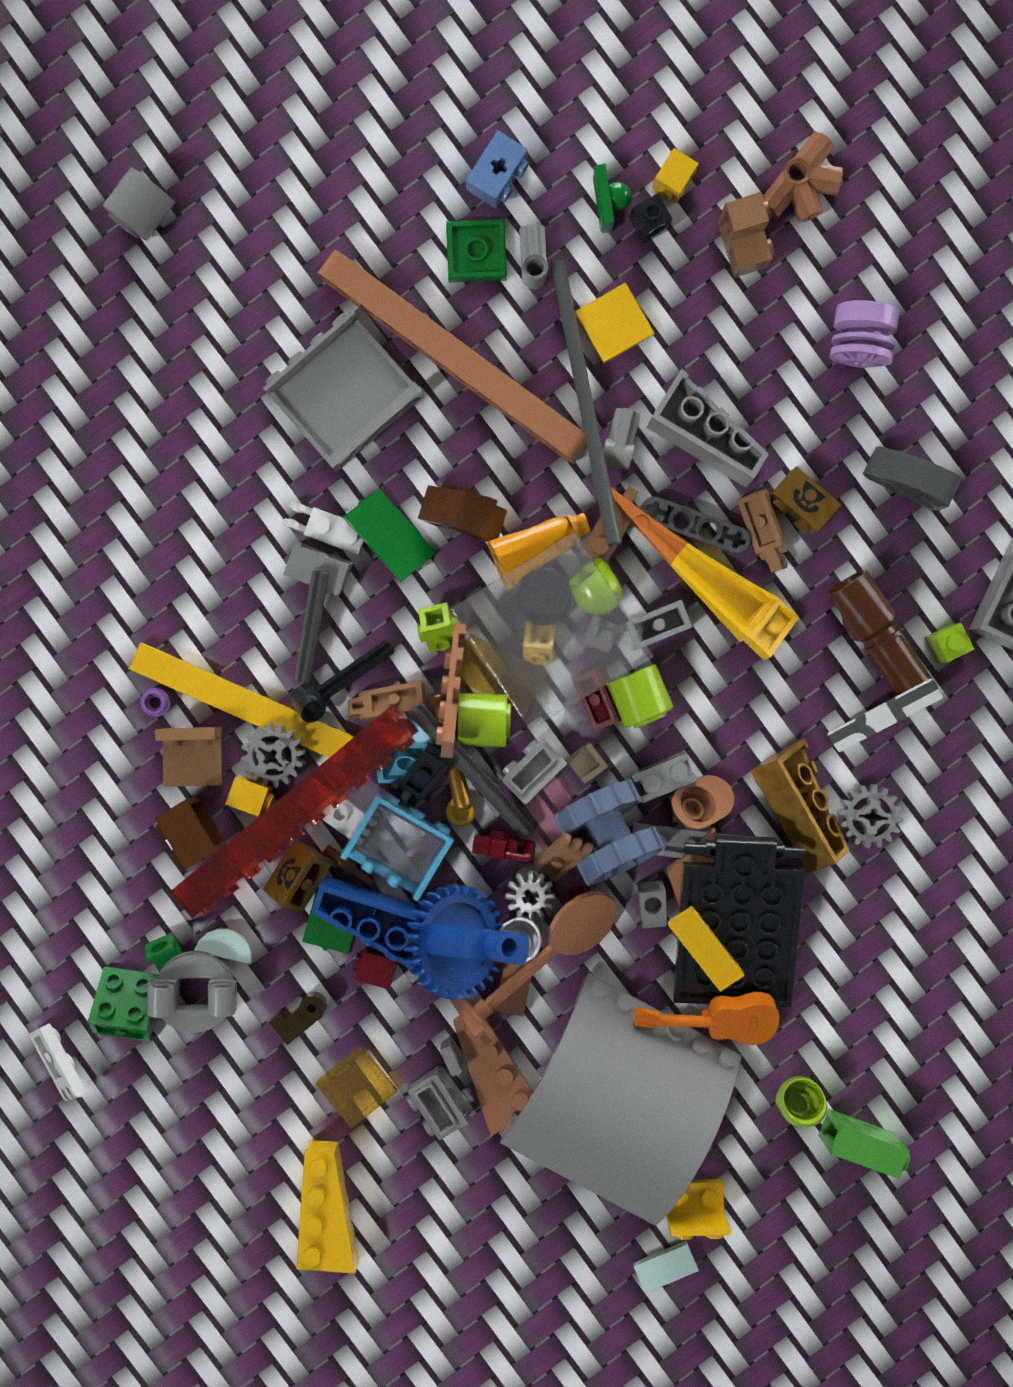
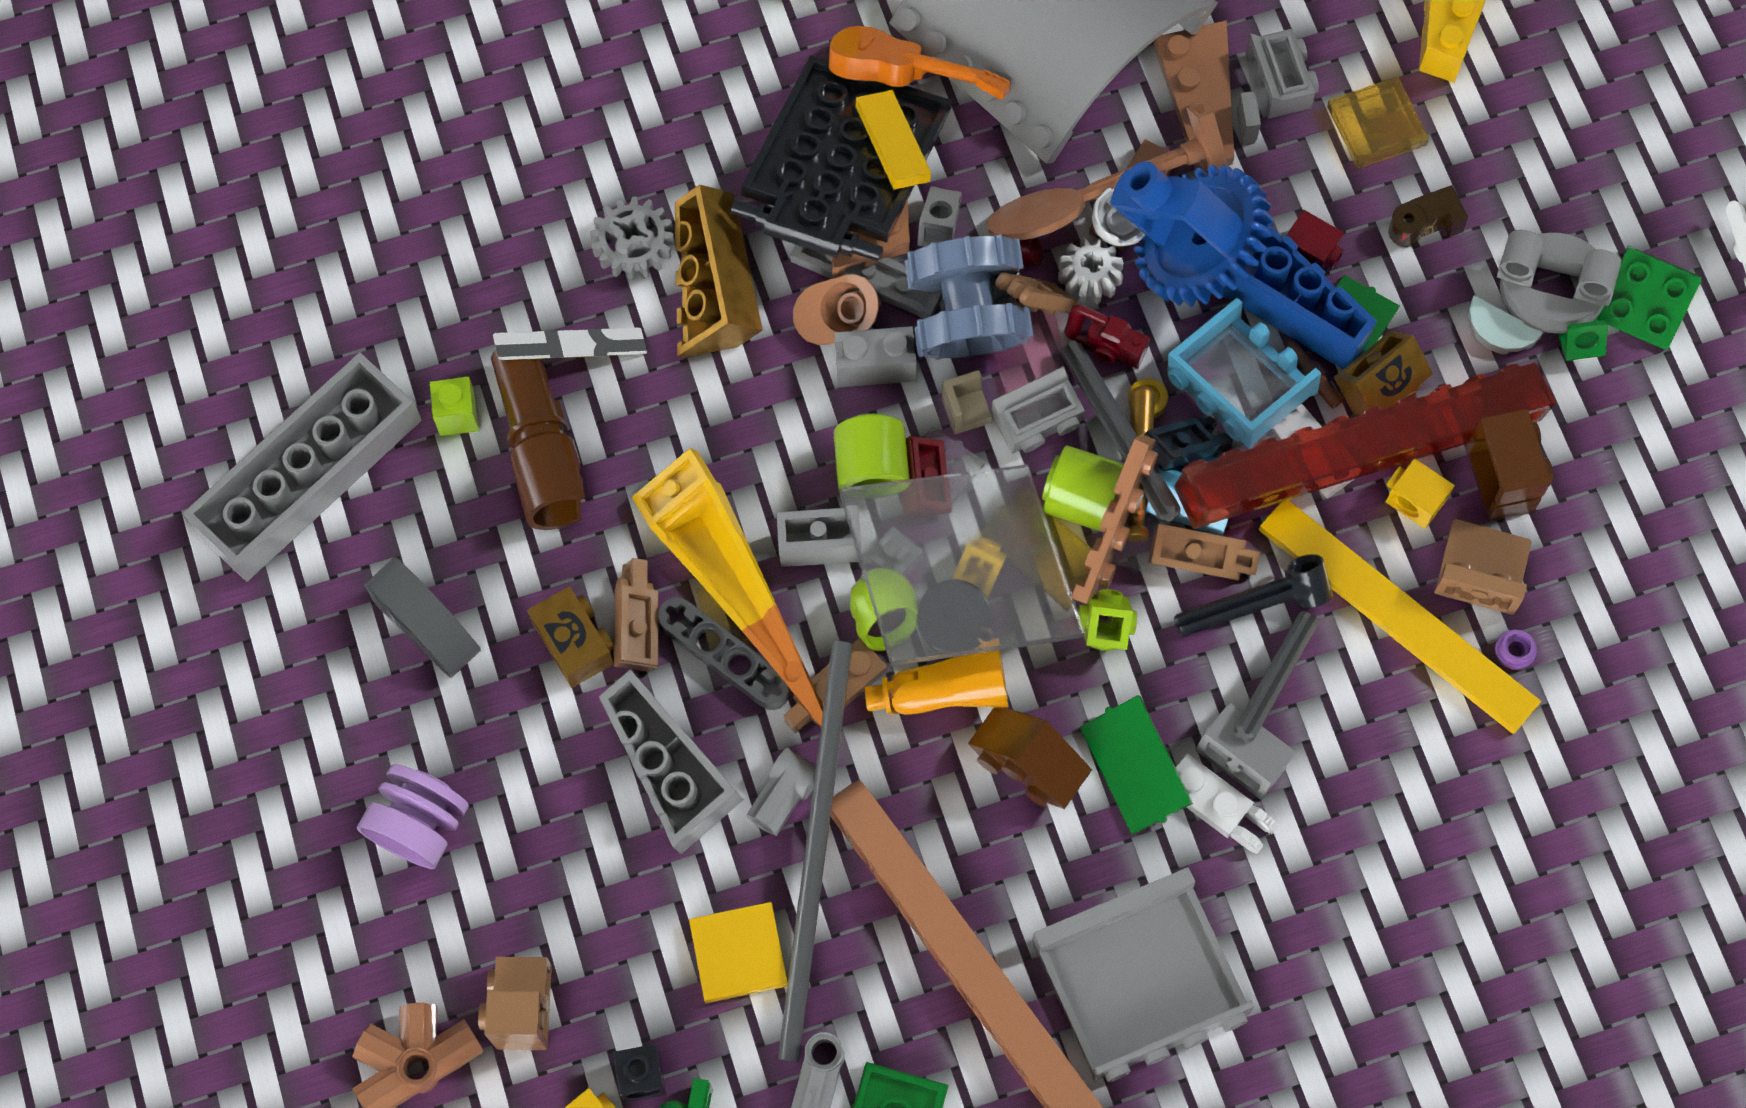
camera: 160 degrees left, 20 degrees down
light grey gear [241,722,306,787] -> none

